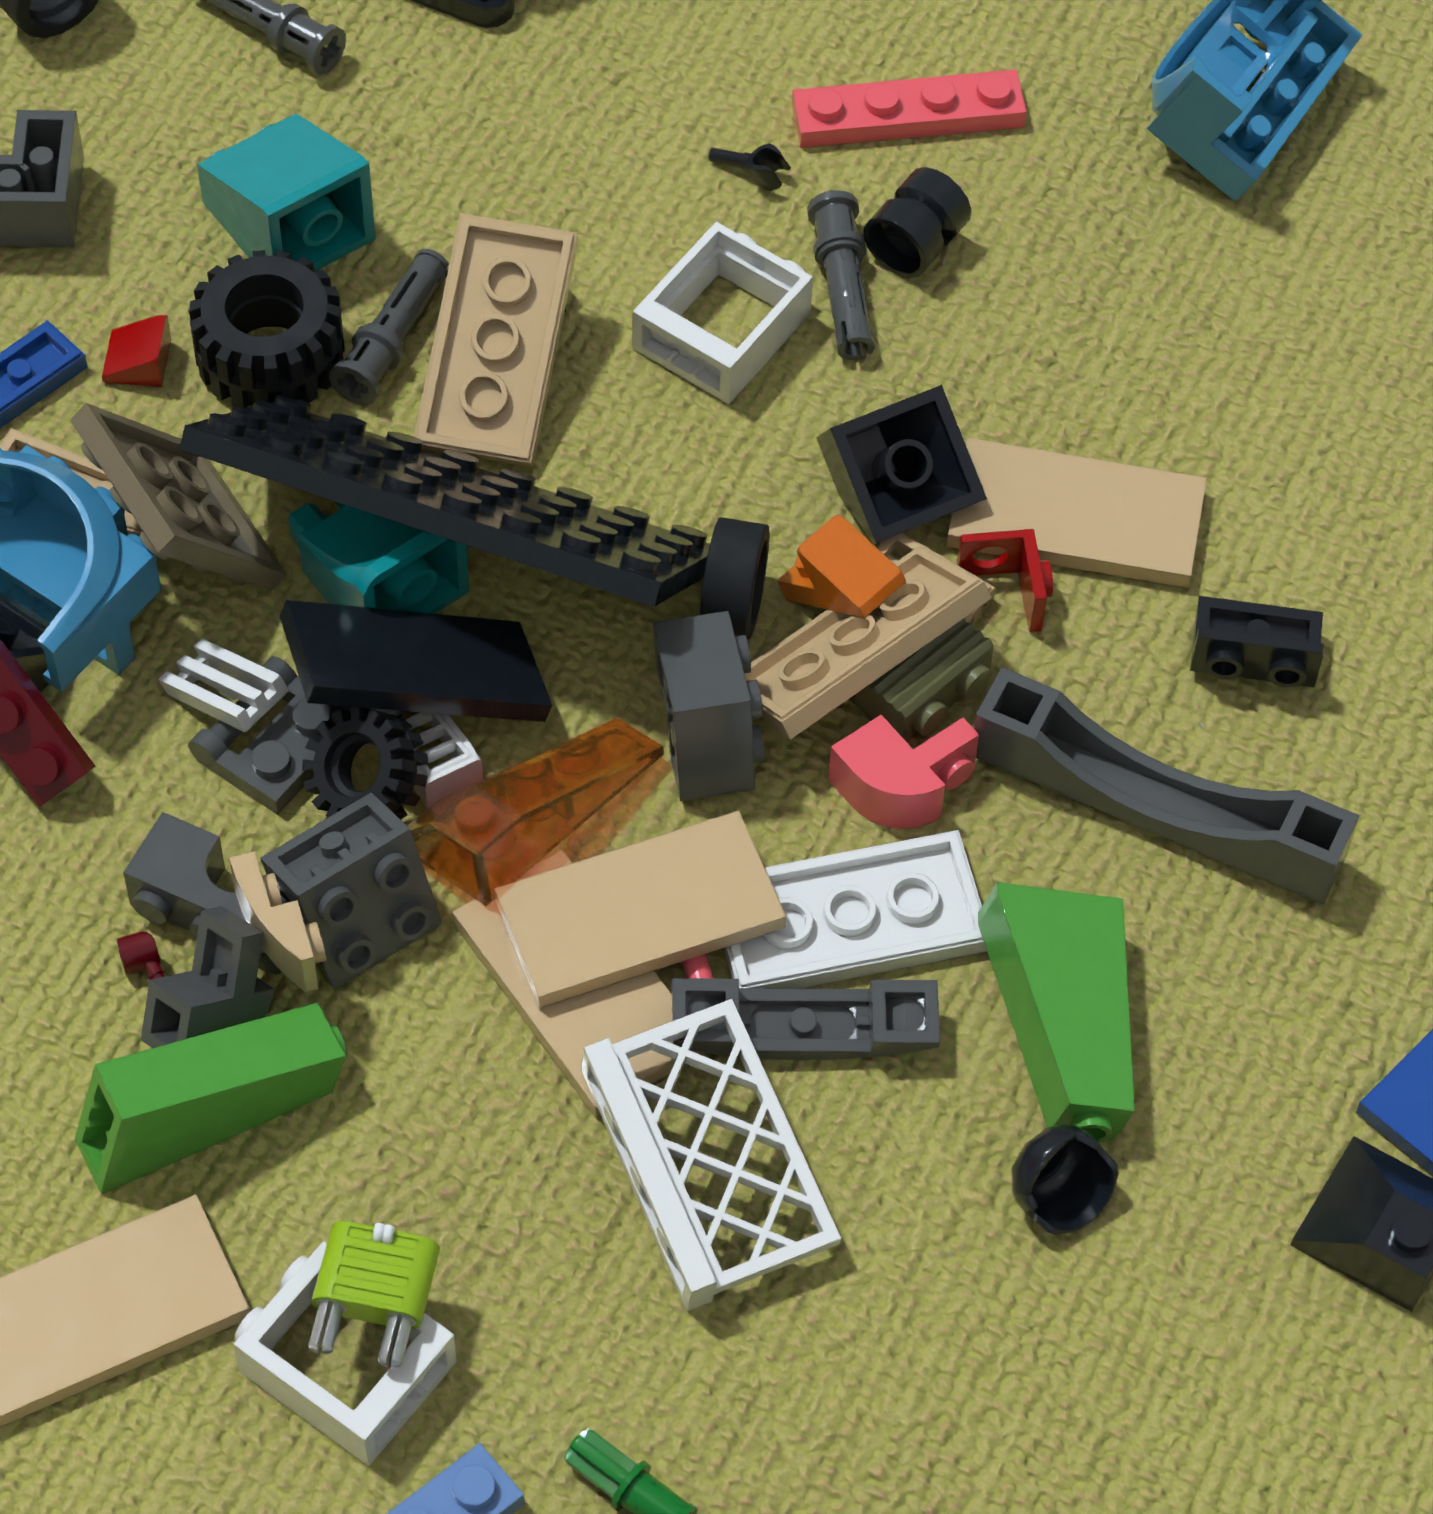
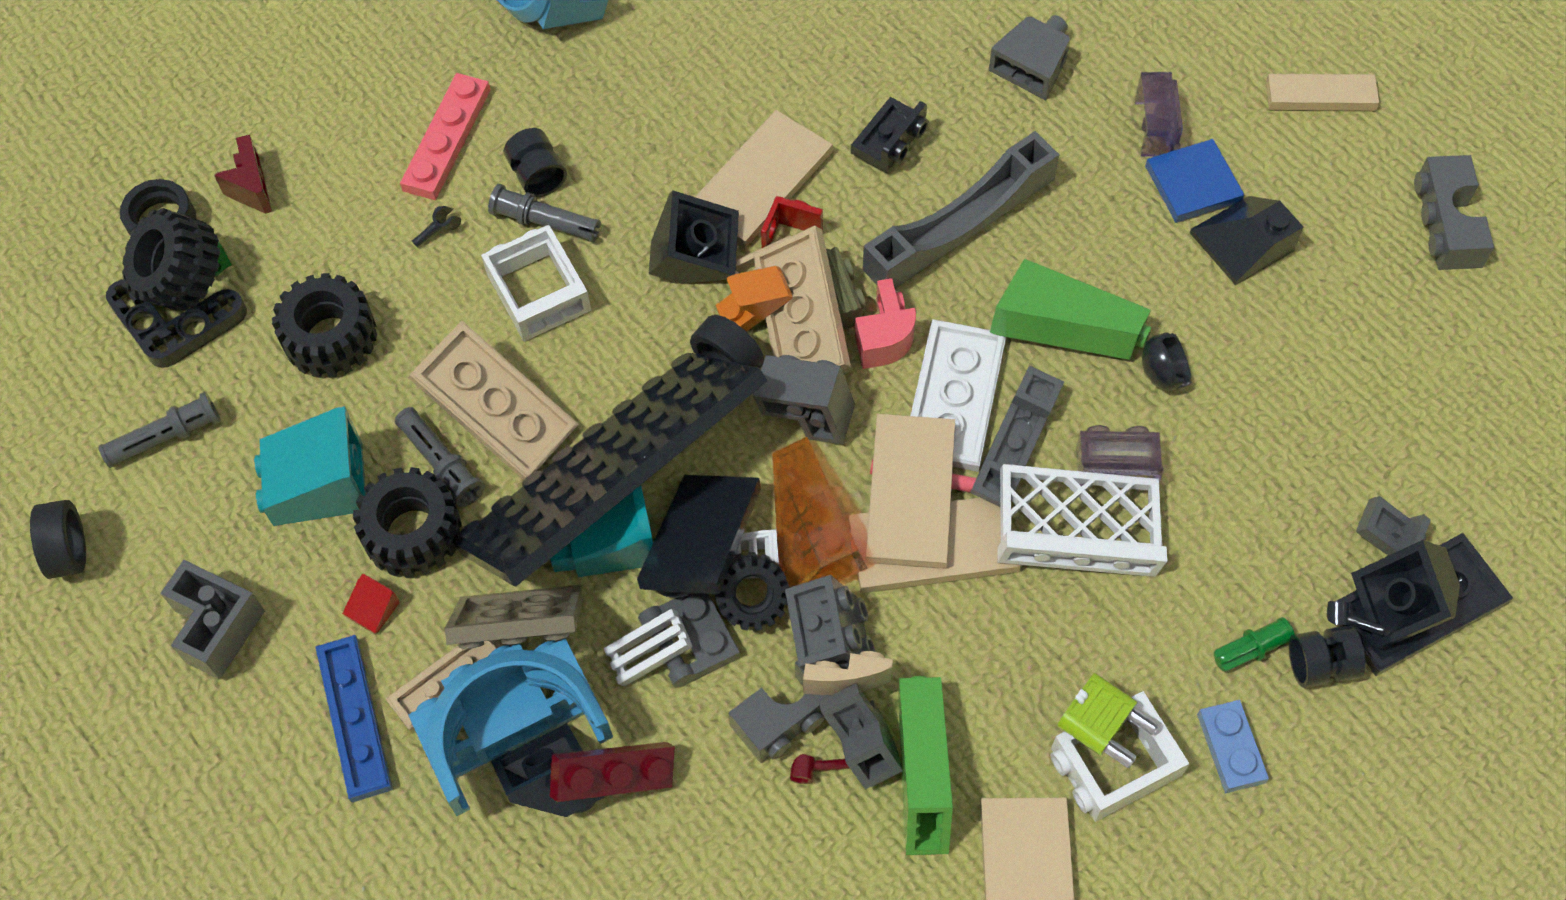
camera: 60 degrees left, 5 degrees up
none -> black tyre [272,273,377,378]
none -> window [1076,425,1164,487]

